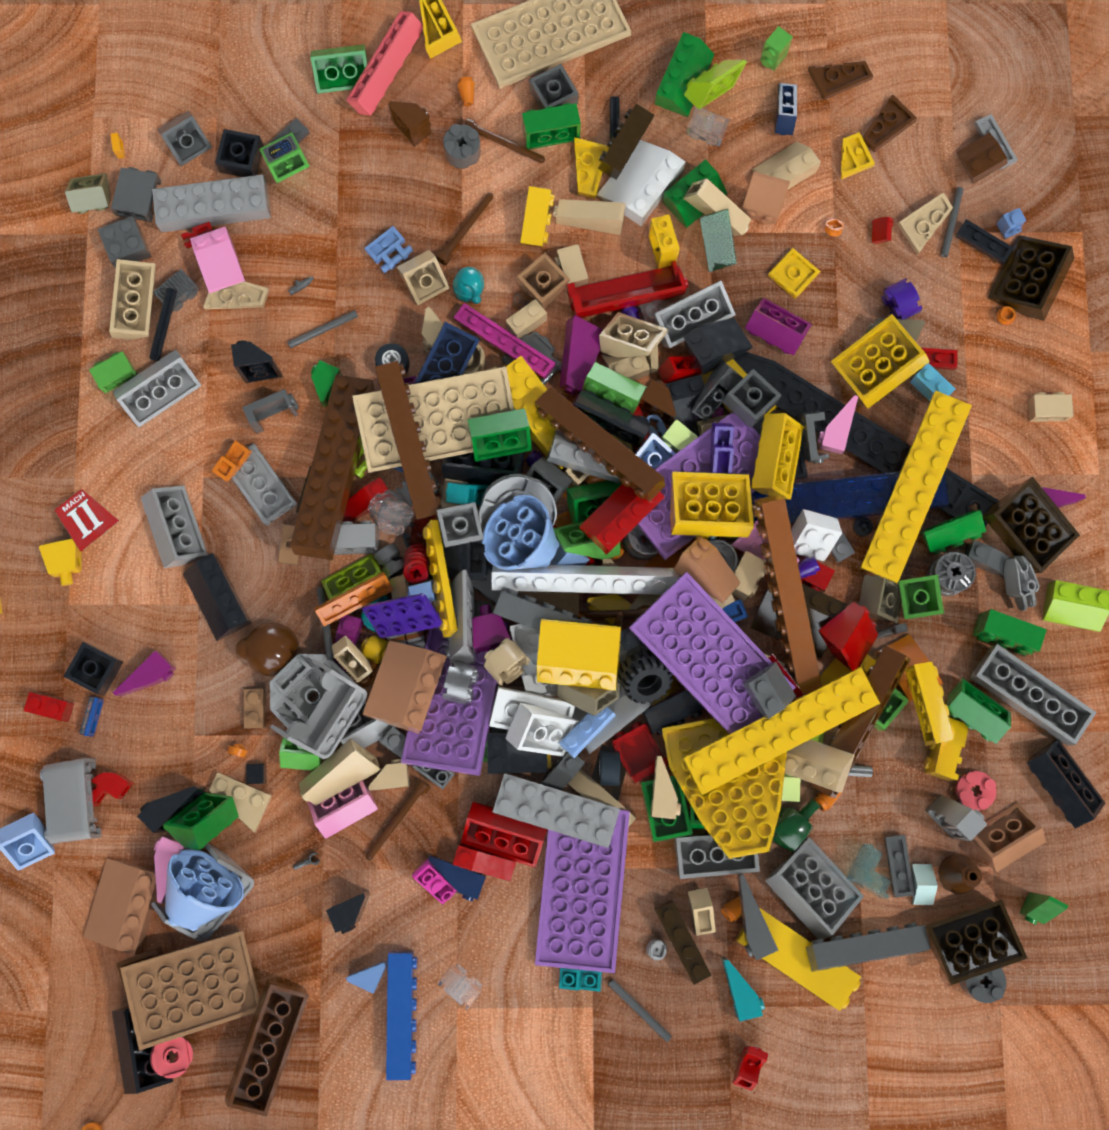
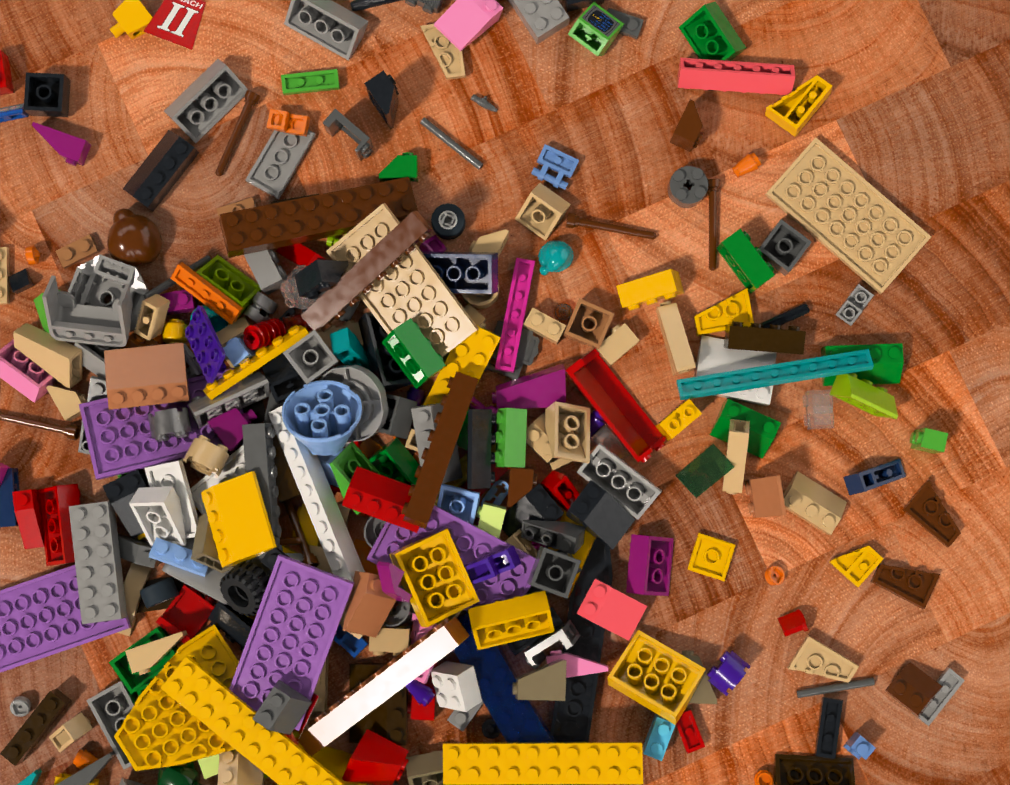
camera: 70 degrees right, 5 degrees up
none -> reddish brown piece [215,90,261,176]
none -> bright green plate [281,69,340,95]
none -> black slope [294,260,349,299]
none -> magenta slope [377,561,412,602]
none -> dark tan slope [512,659,567,701]
none -> coral slope [577,578,647,641]
none -> teal plate [676,349,874,400]
none -> light grey slope [835,284,874,326]

